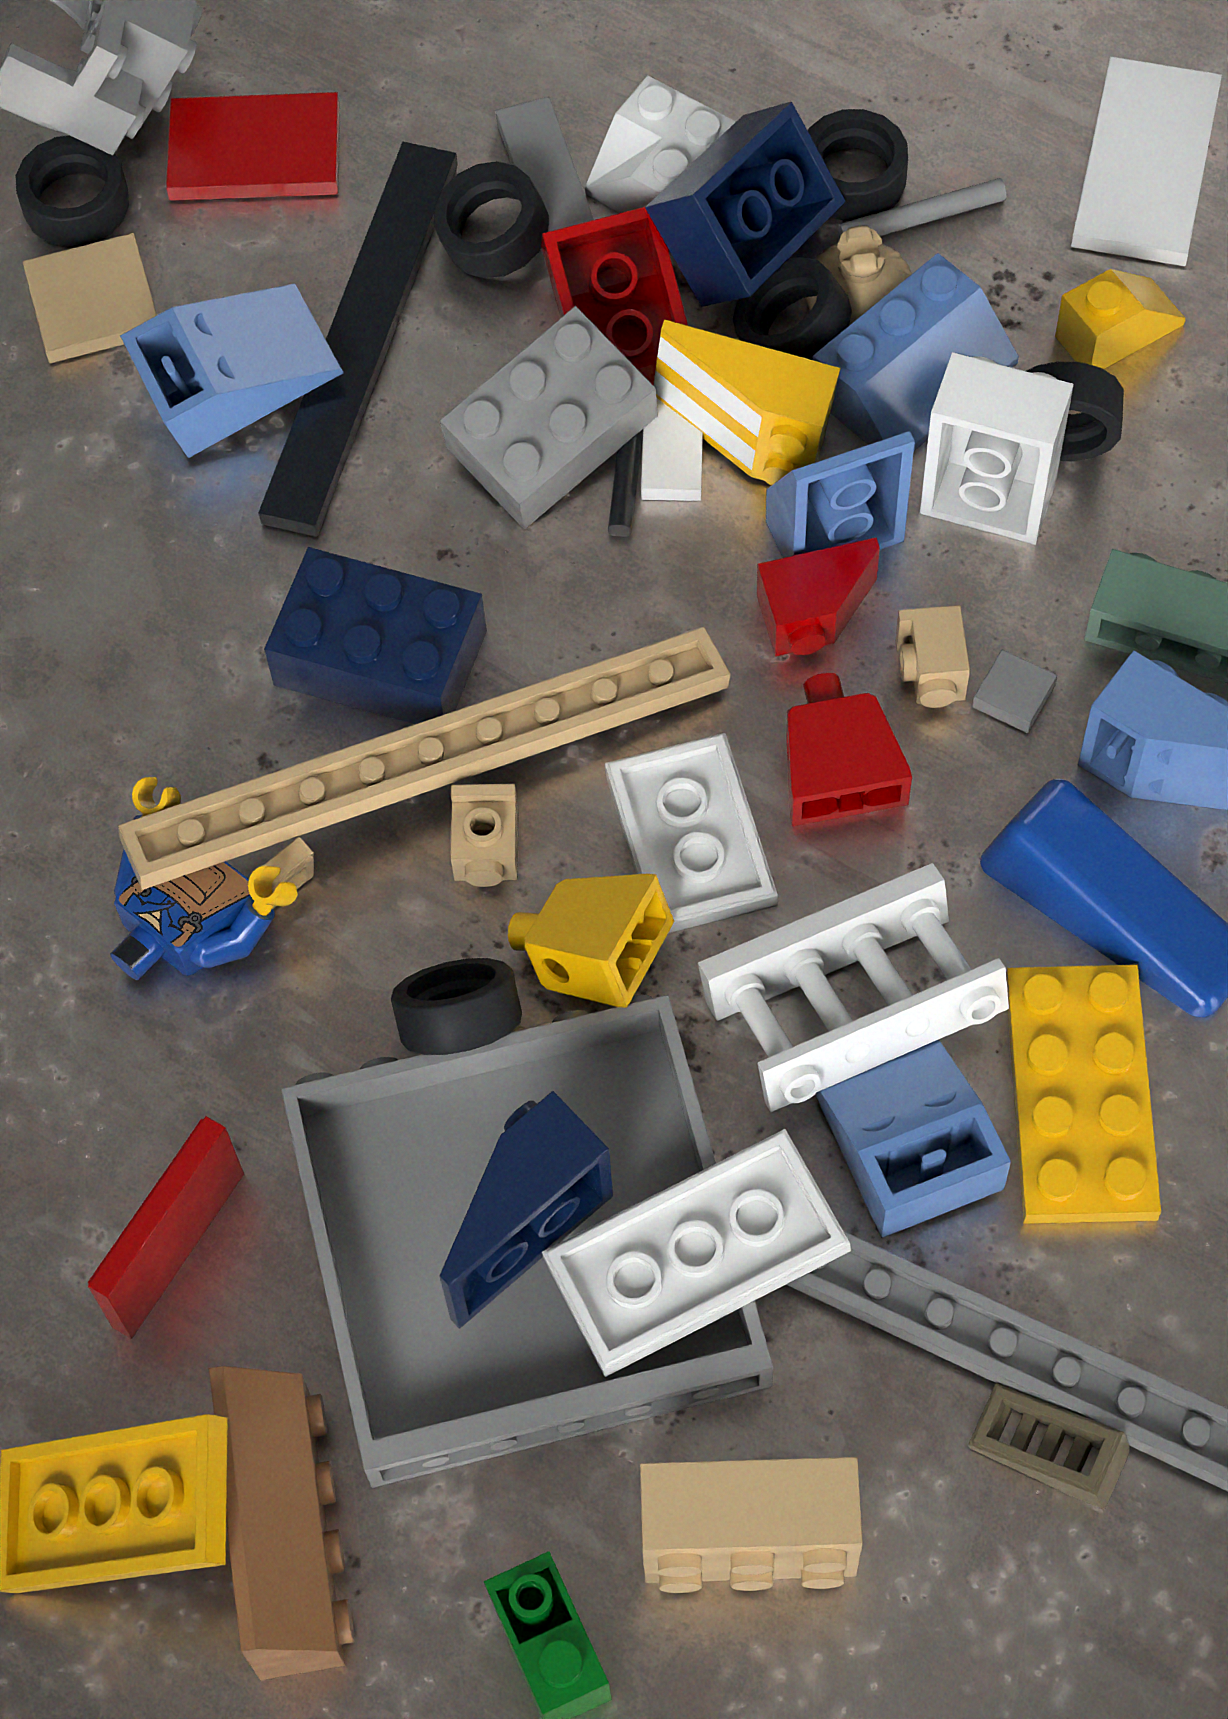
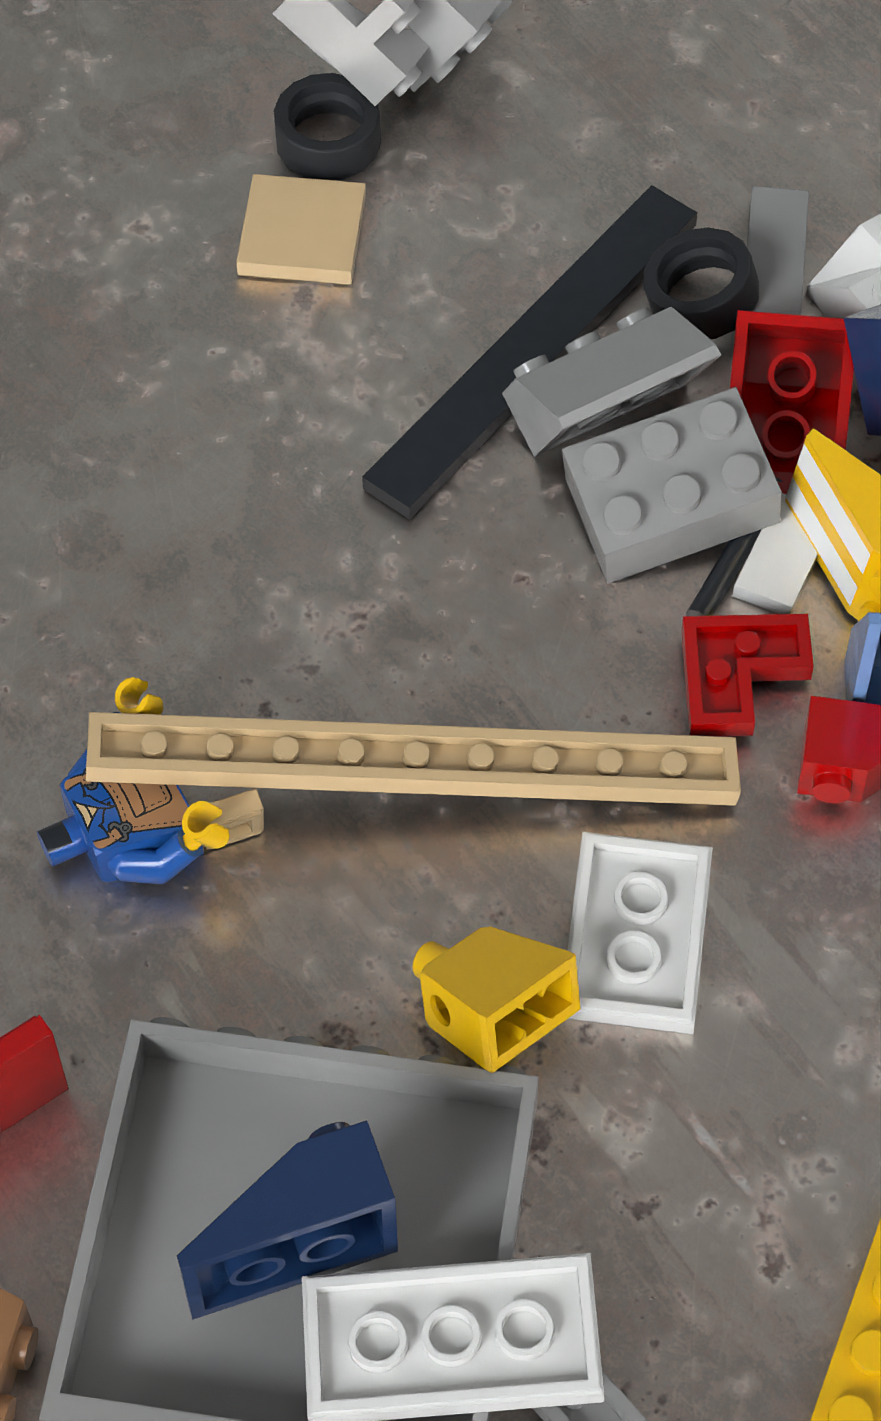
camera: 20 degrees right, 5 degrees down
medium blue slope [121,284,343,458] -> none
red tile [166,92,340,200] -> none
dark blue brick [264,547,487,725] -> none
black tyre [391,958,522,1055] -> none
tan brick [451,784,519,887] -> none
white fence [698,863,1009,1112] -> none
red torso [786,673,912,827] -> none
medium blue slope [815,1039,1011,1238] -> none
none -> light grey slope [502,307,721,457]
none -> red plate [681,613,814,737]

